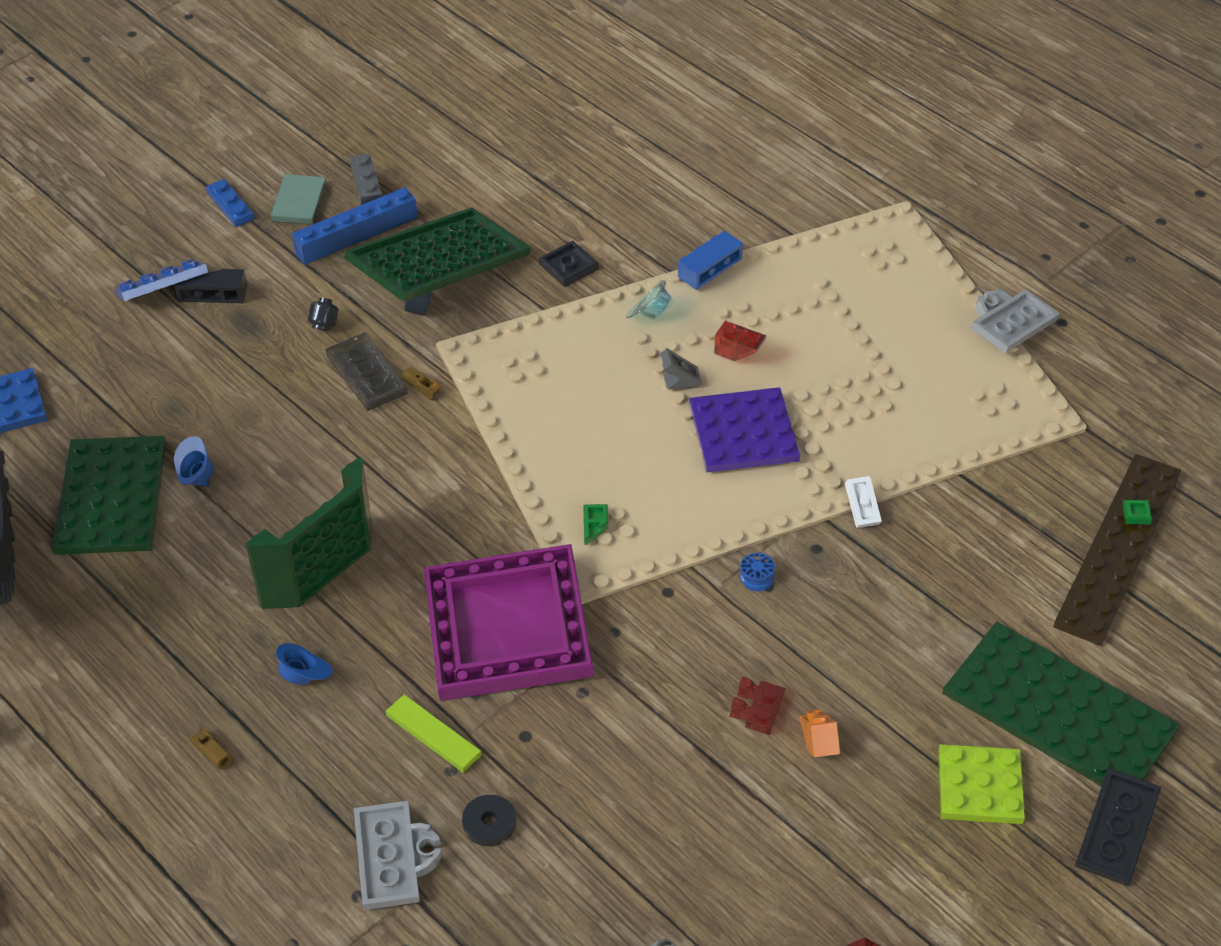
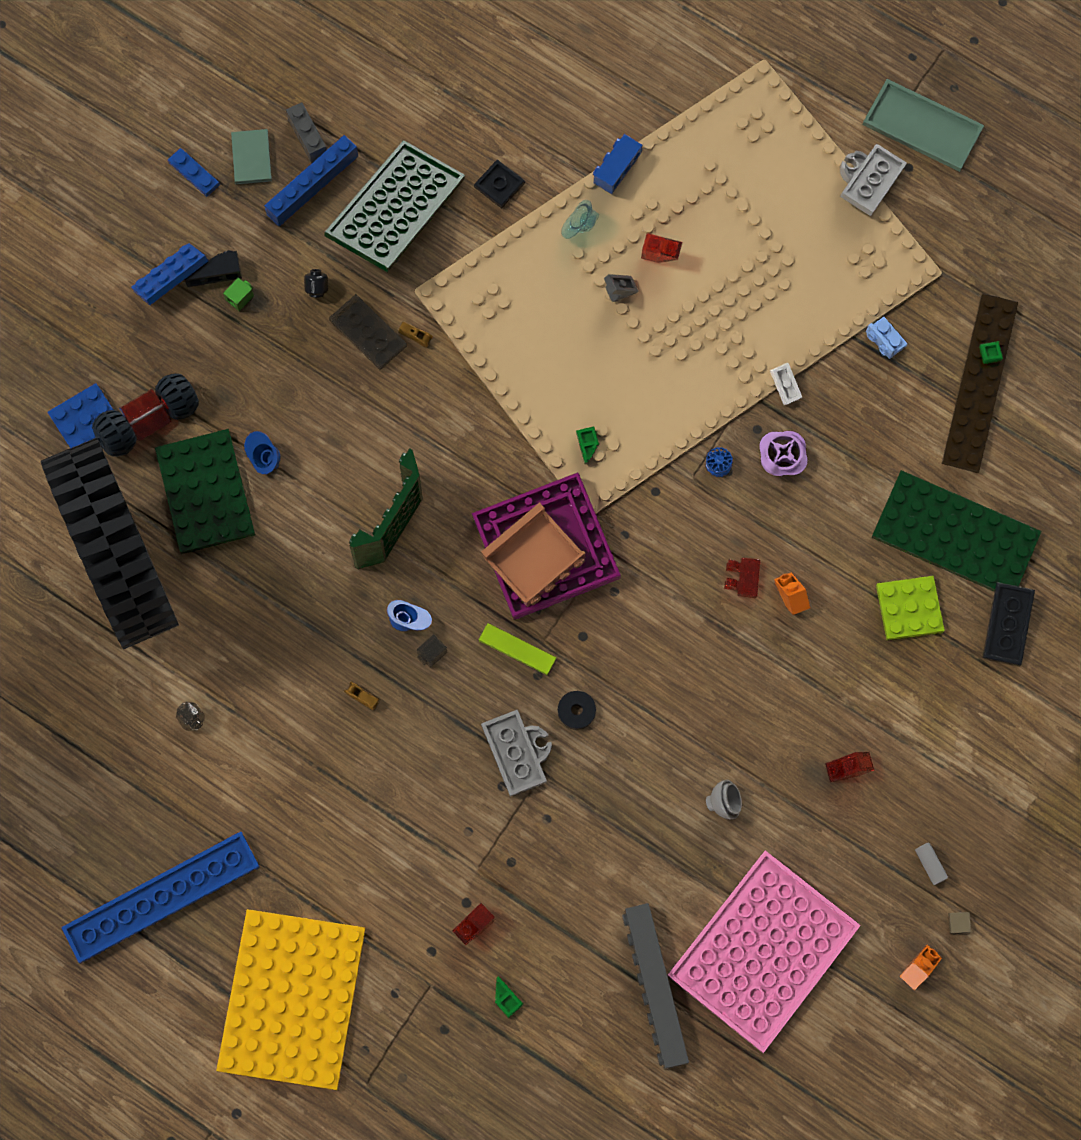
camera: 15 degrees left, 25 degrees up
dark purple plate [689,387,800,473] -> none
none -> black plate [92,373,199,457]
none -> bright green brick [223,278,254,311]
none -> clear smoke brick [417,634,447,668]
none -> nougat panel [481,502,586,607]
none -> lavender piece [760,431,807,476]
none -> sand green tile [862,79,984,172]
none -> light blue bracket [866,317,907,359]

